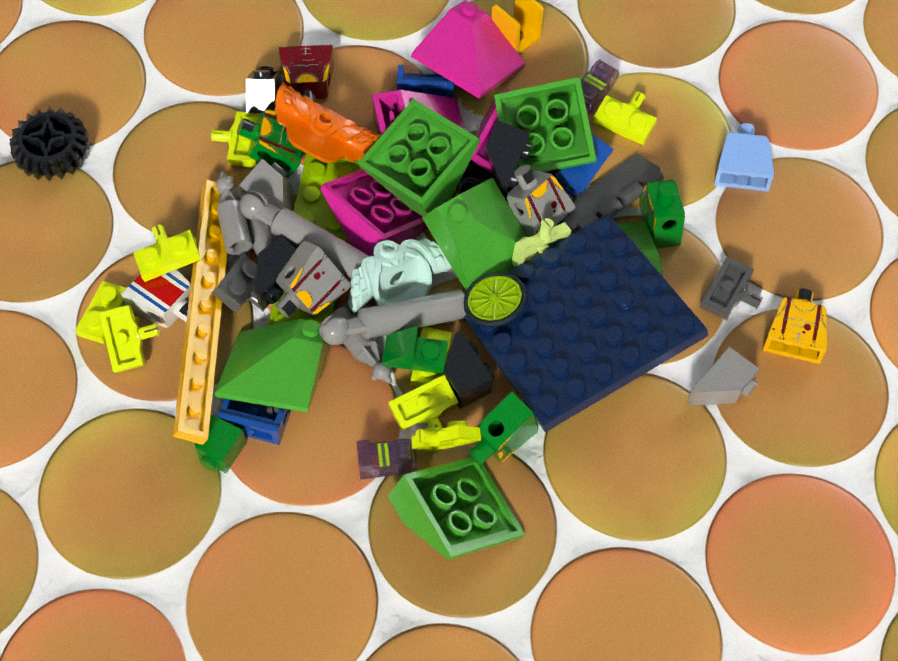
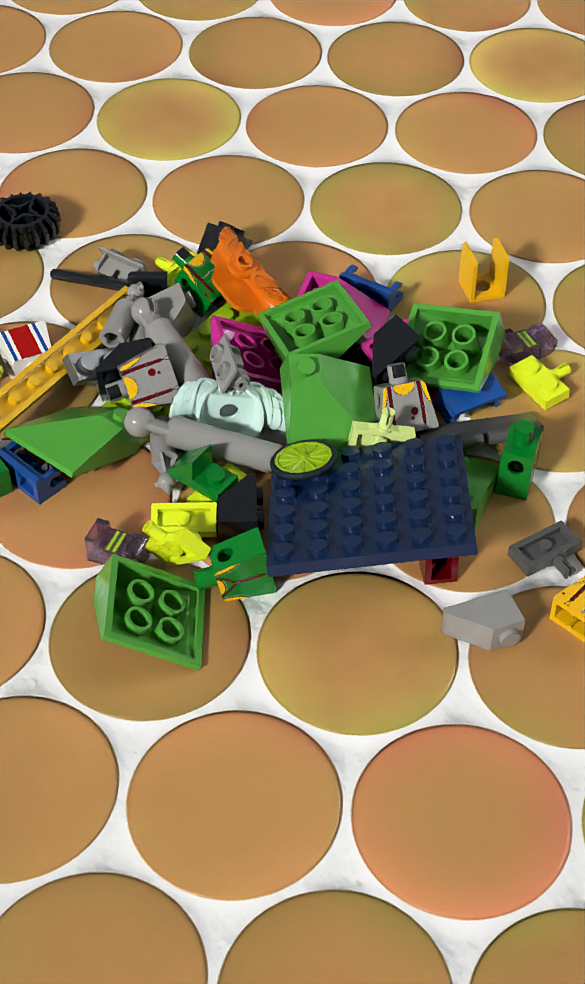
camera: 30 degrees right, 15 degrees down
neon yellow plate [133,224,201,282] -> none
dark red torso [279,45,334,103] -> none
dark pink slope [411,0,525,99] -> none
none -> black piece [50,268,168,298]
none -> light grey hinge [93,246,147,282]
none -> light grey hinge [210,334,250,394]

